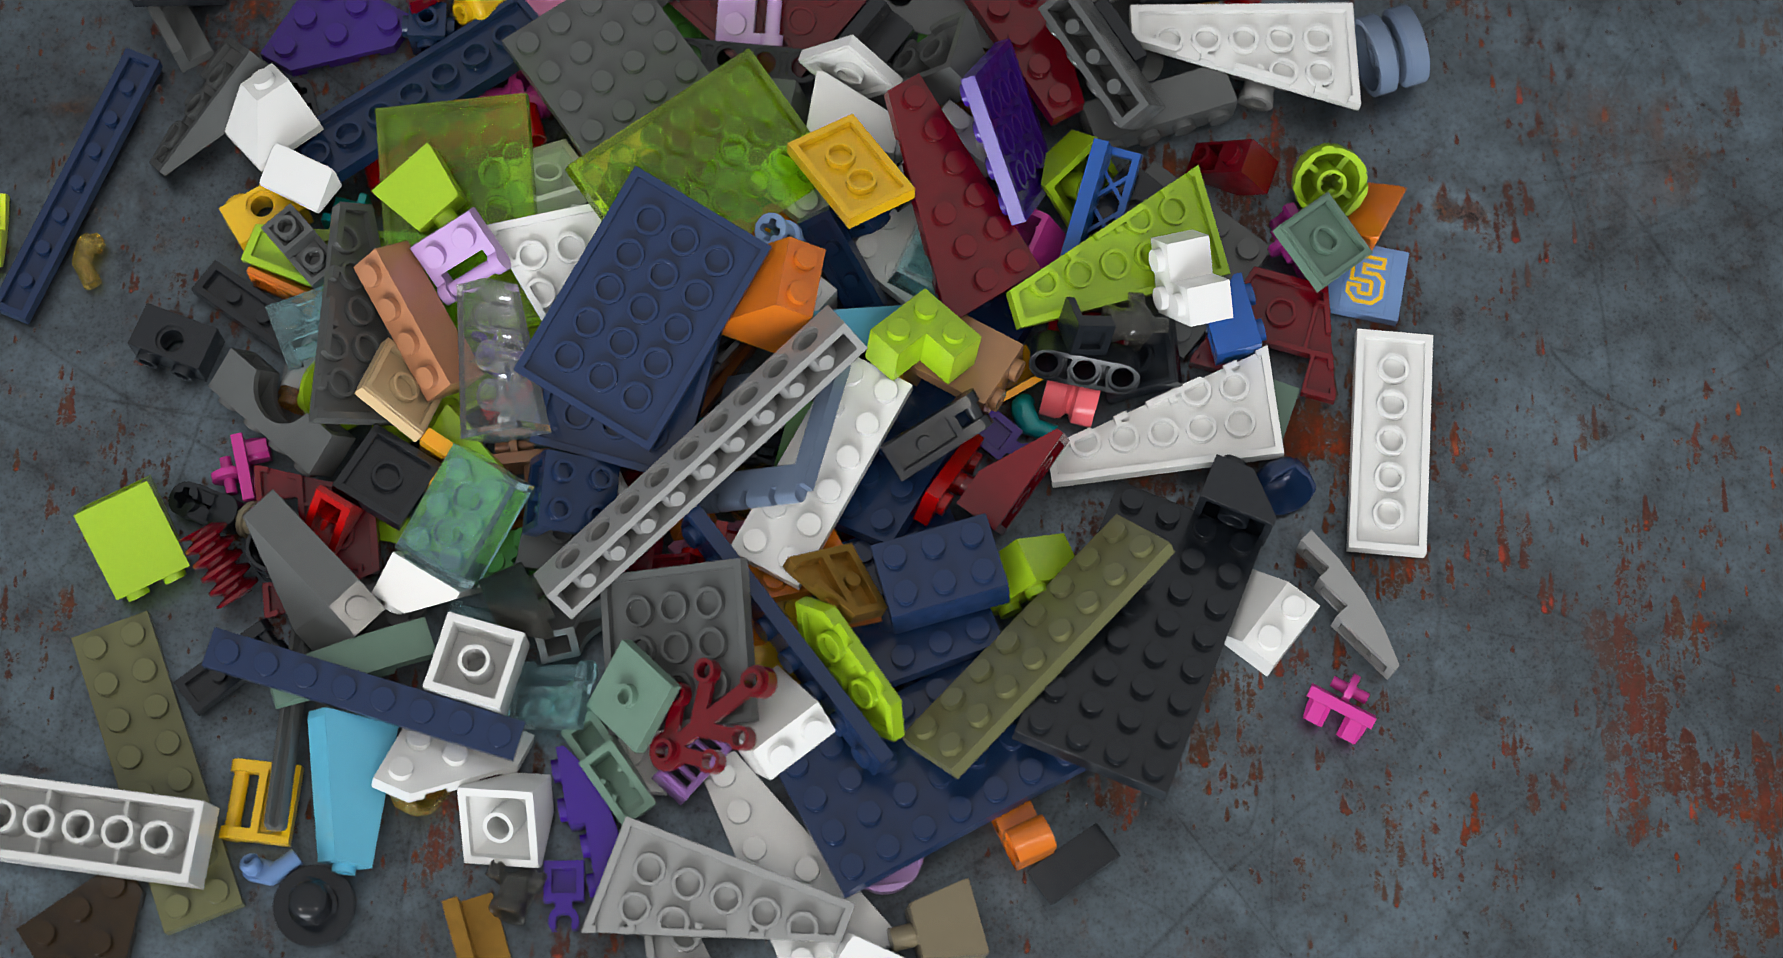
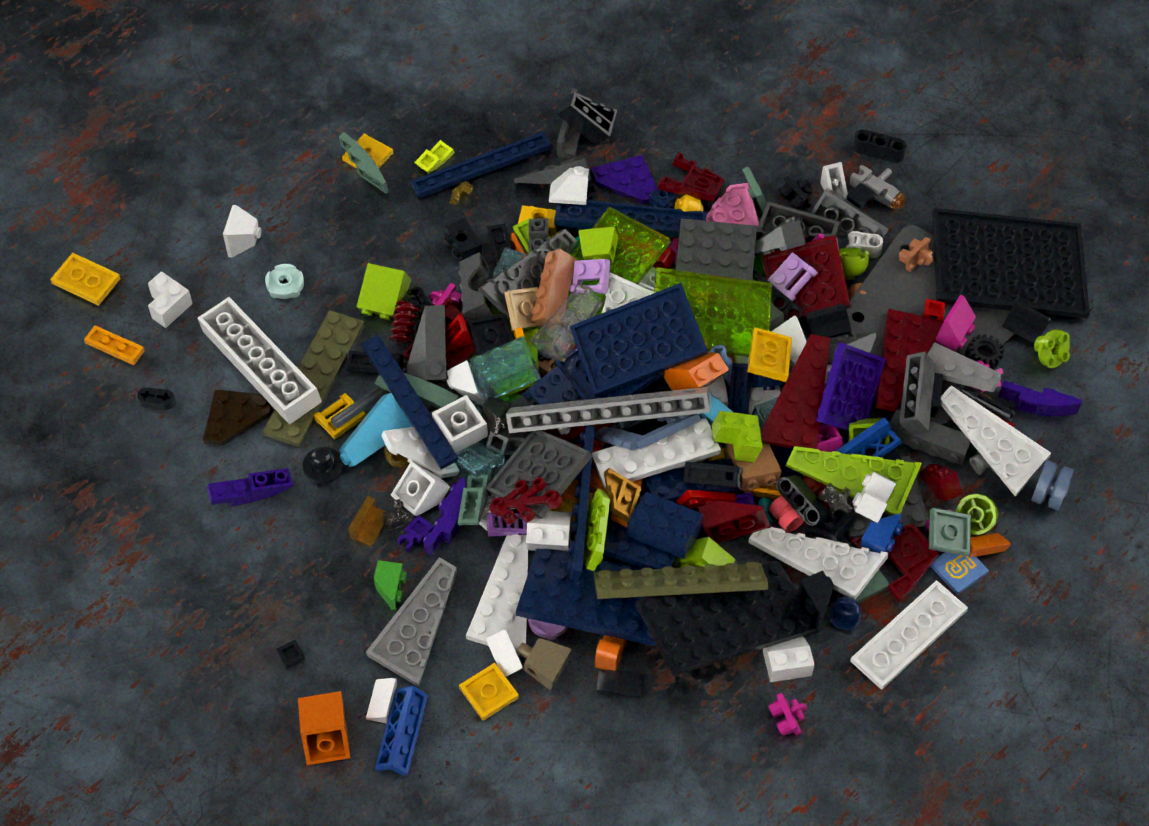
camera: 45 degrees right, 15 degrees down
medium blue arm [239,848,303,886] -> none
white slope [259,143,342,214] -> none
light grey wing [581,816,855,942] -> none
sand green plate [586,639,682,753] -> none
white tile [798,34,903,98] -> none
black panel [1057,297,1116,356] -> none
light grey slope [1295,530,1400,680] -> none

